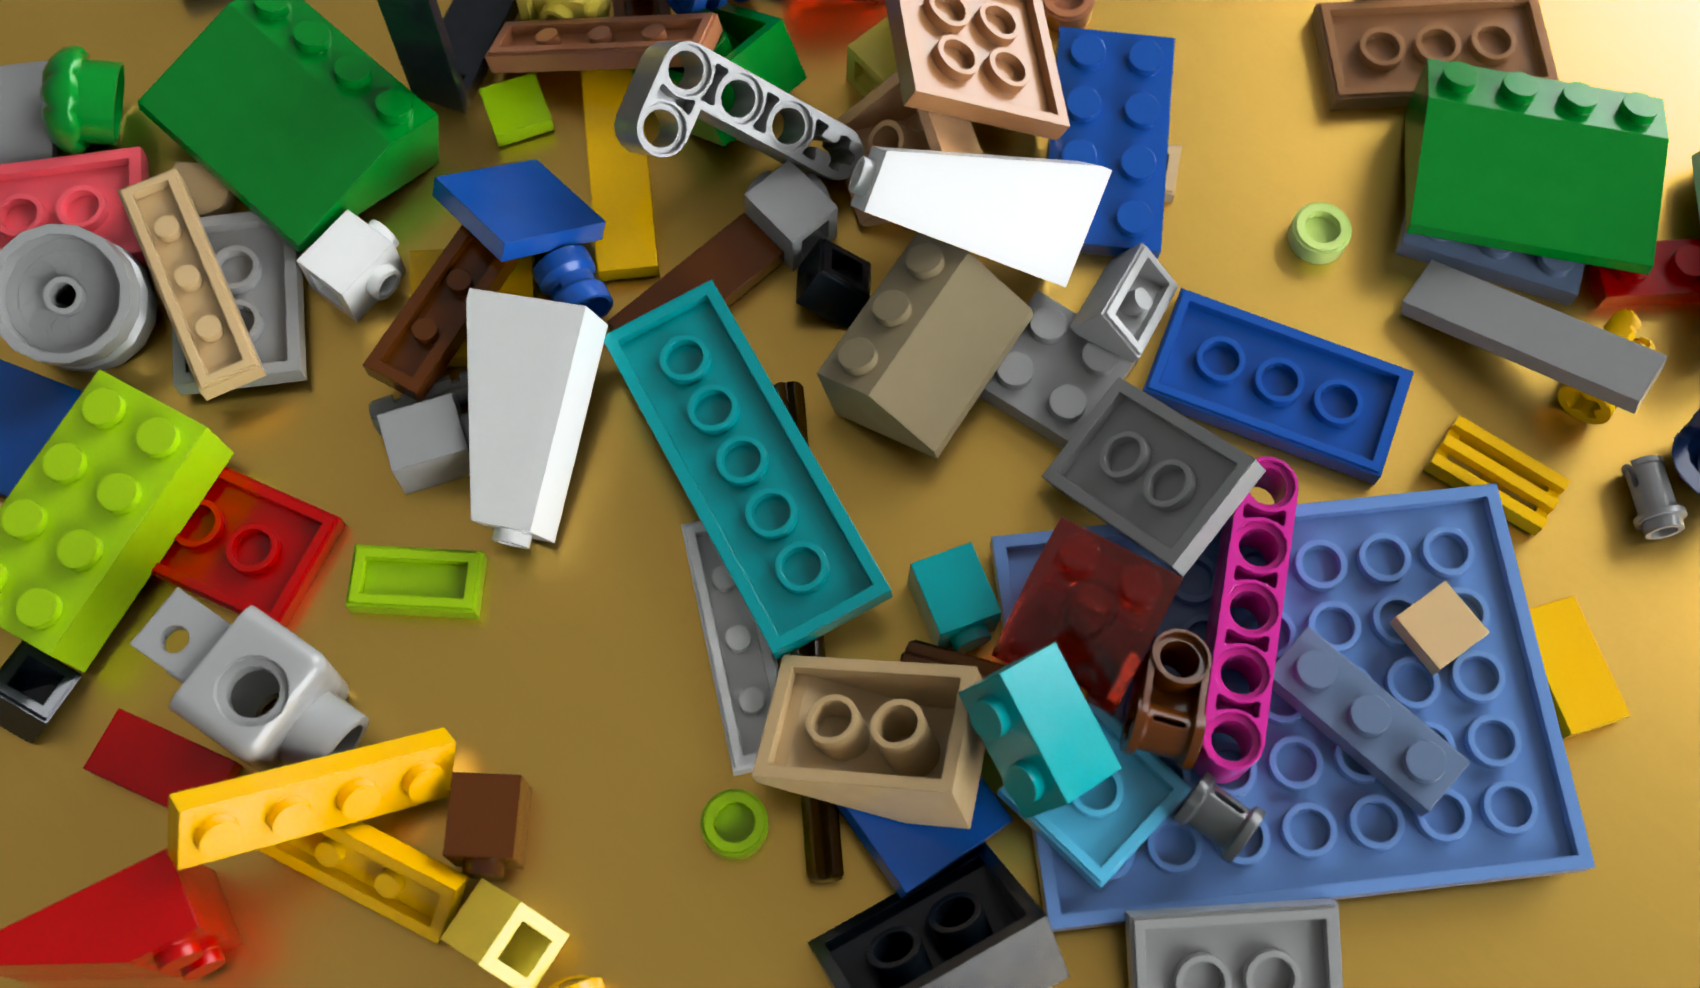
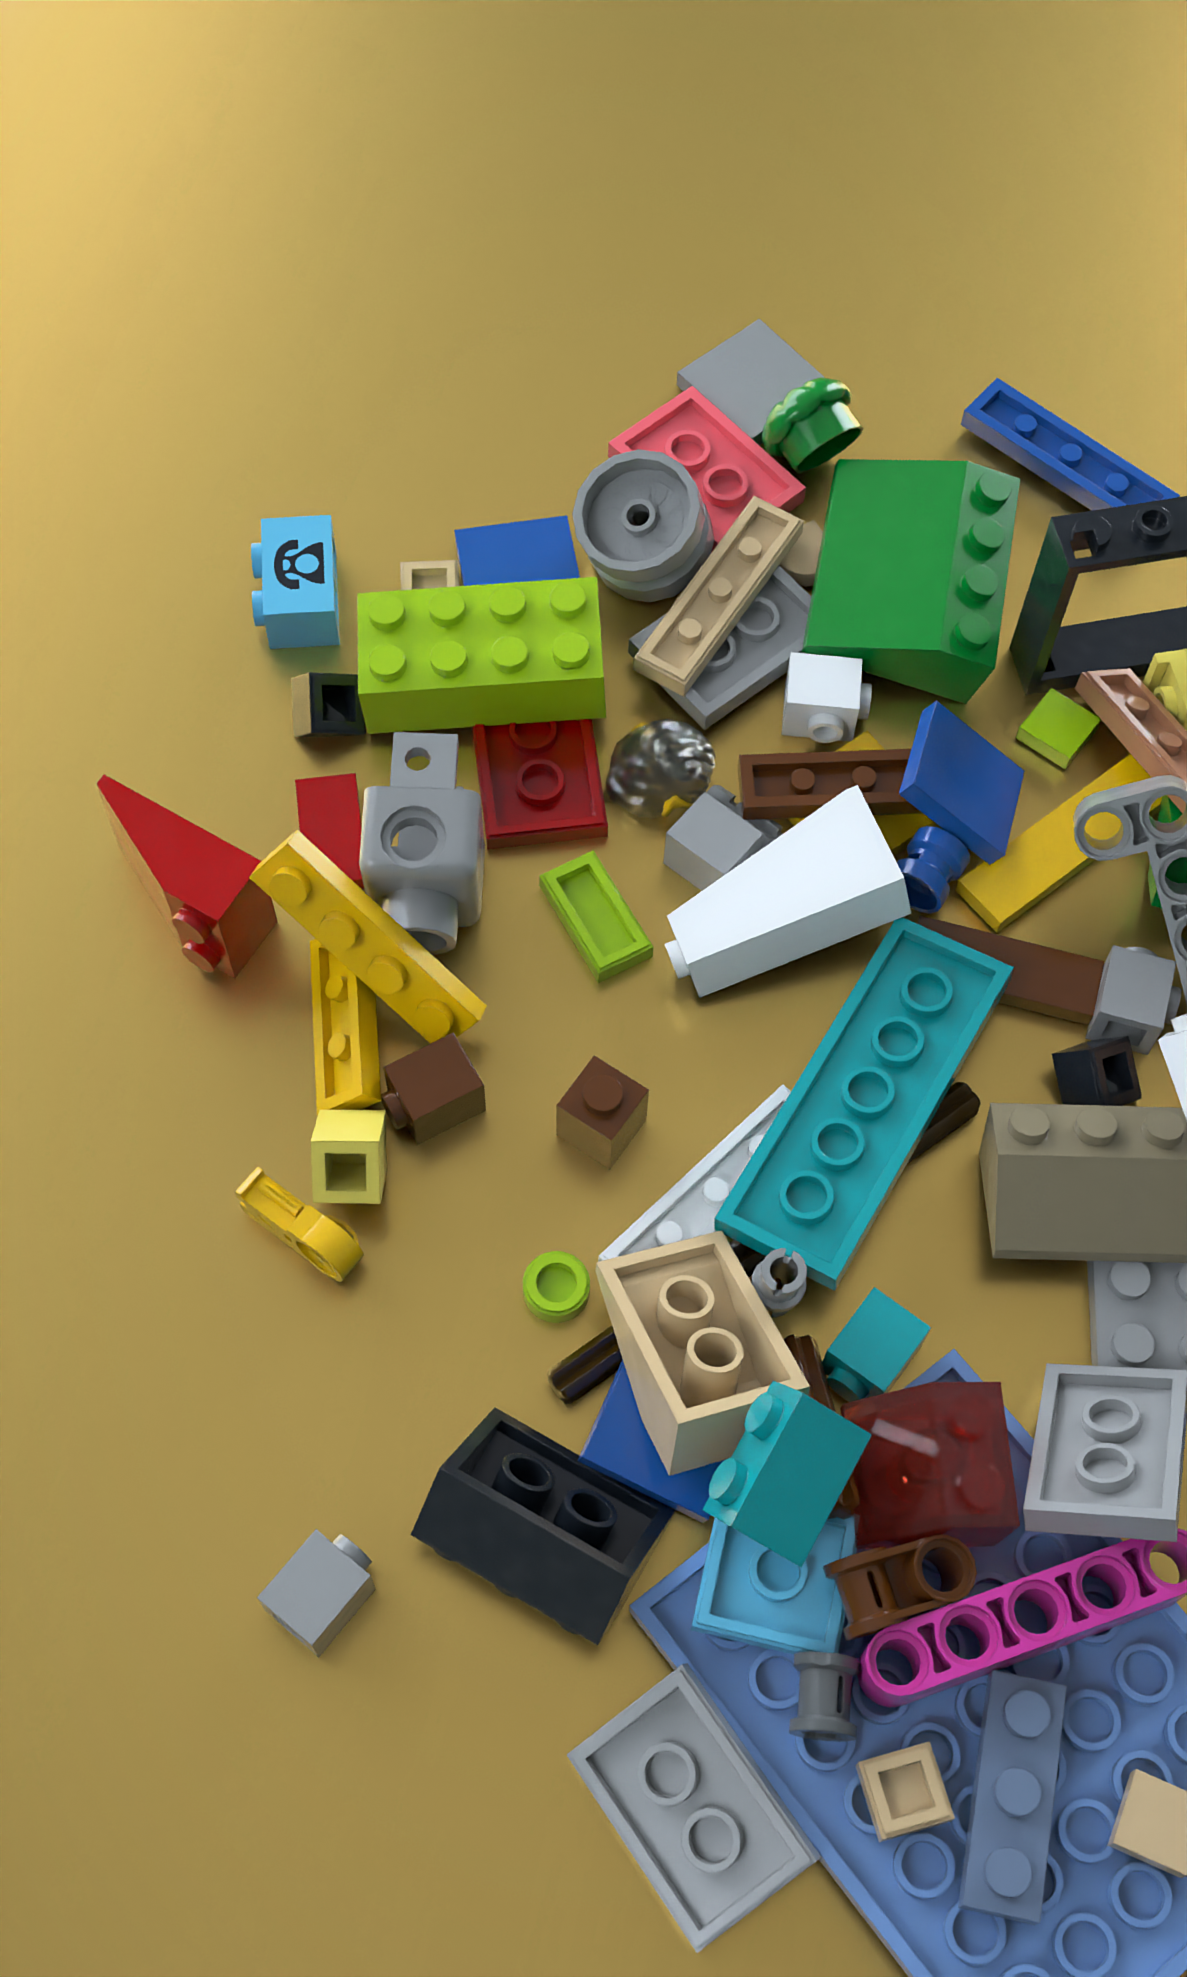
camera: 60 degrees right, 5 degrees down
none -> reddish brown brick [556,1055,649,1170]
none -> clear smoke hair [603,719,716,819]
none -> light grey pin [751,1248,807,1318]
none -> tan tile [855,1741,955,1843]

